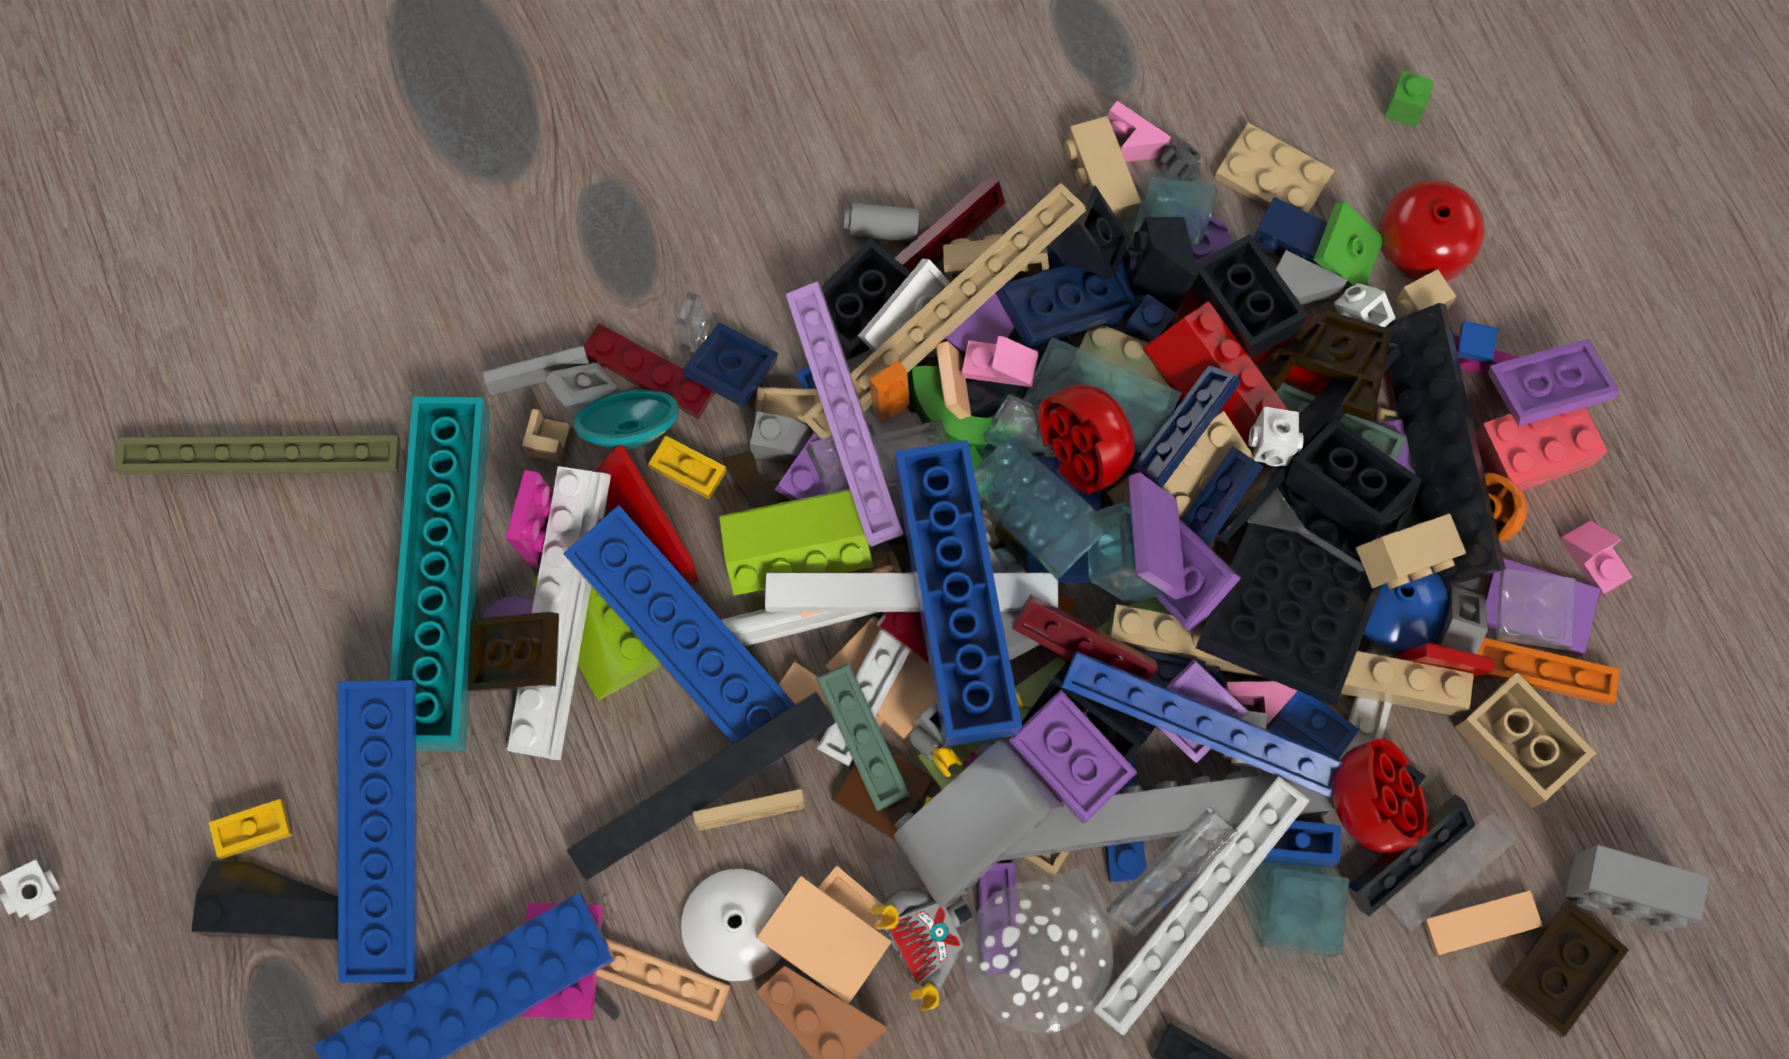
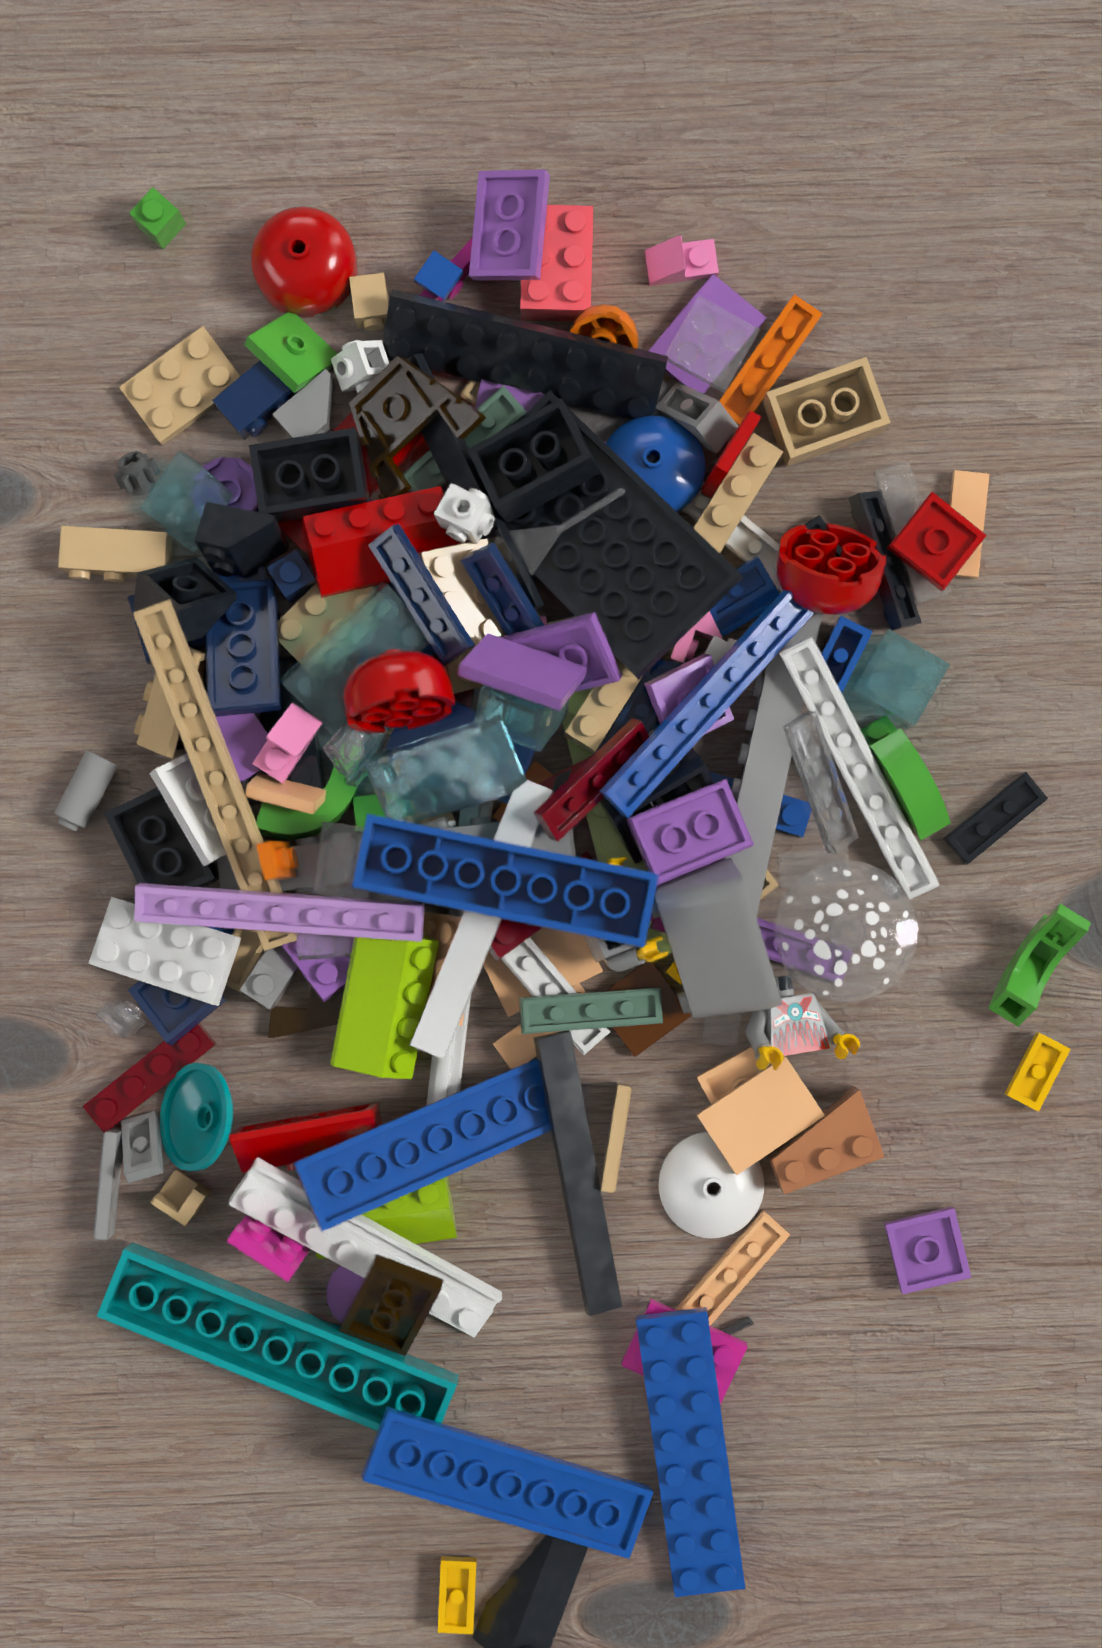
camera: 65 degrees left, 15 degrees up
olive plate [115,435,401,475] -> none
yellow plate [648,435,727,500] -> none
dark red plate [895,175,1006,272] -> none
bright pink slope [1108,101,1171,162] -> none
tan brick [1356,514,1466,590] -> none
dark brown plate [1500,901,1630,1037] -> none
light grey brick [1565,845,1709,932] -> none
none -> white plate [88,897,241,1006]
none -> bright green arch [860,715,951,841]
none -> red tile [887,492,987,592]

